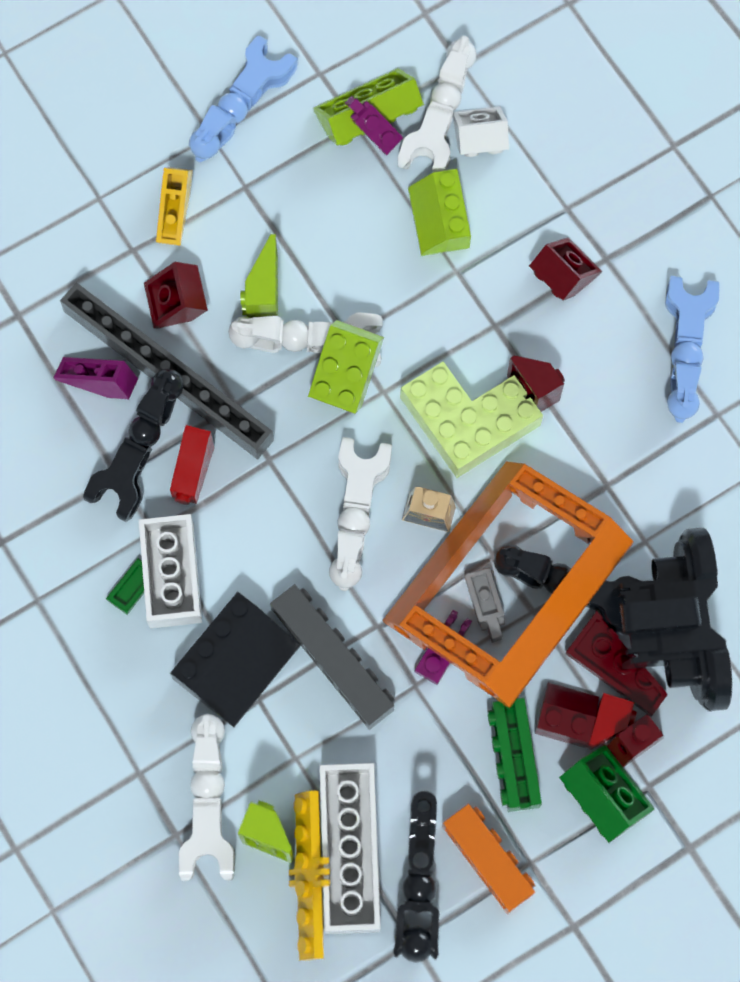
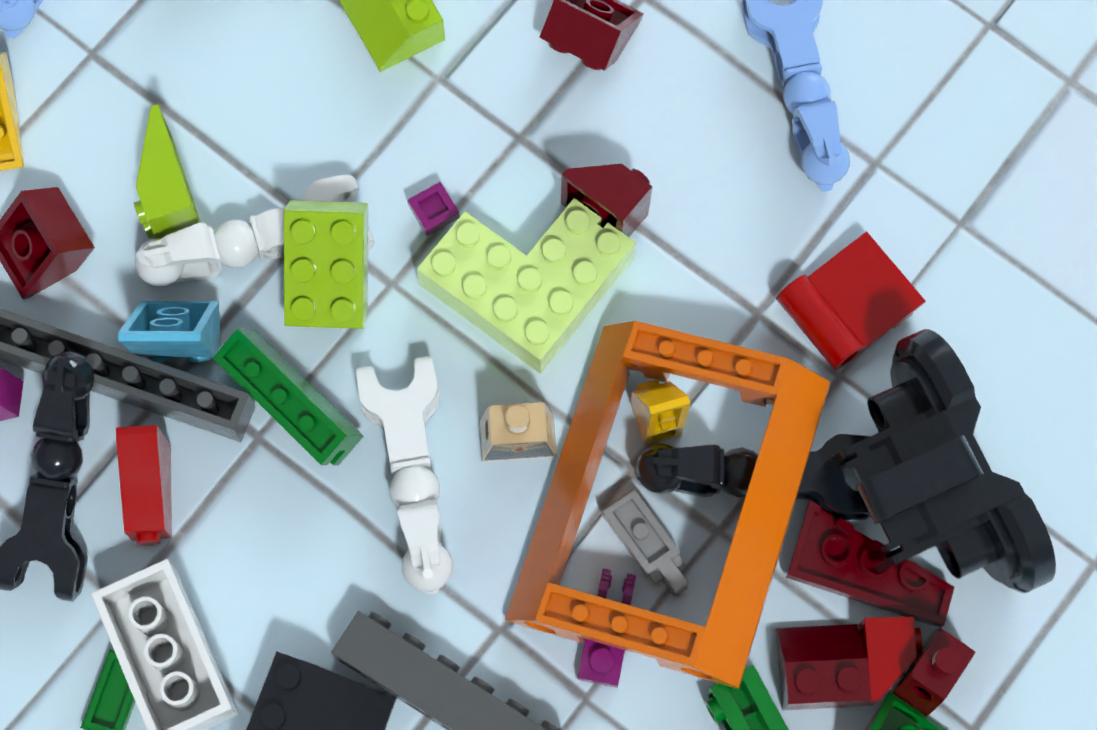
camera: 20 degrees left, 0 degrees up
none -> medium azure slope [118,301,221,362]
none -> green brick [213,328,364,465]
none -> magenta plate [407,182,460,236]
none -> yellow slope [630,380,690,446]
none -> red door [776,231,926,371]

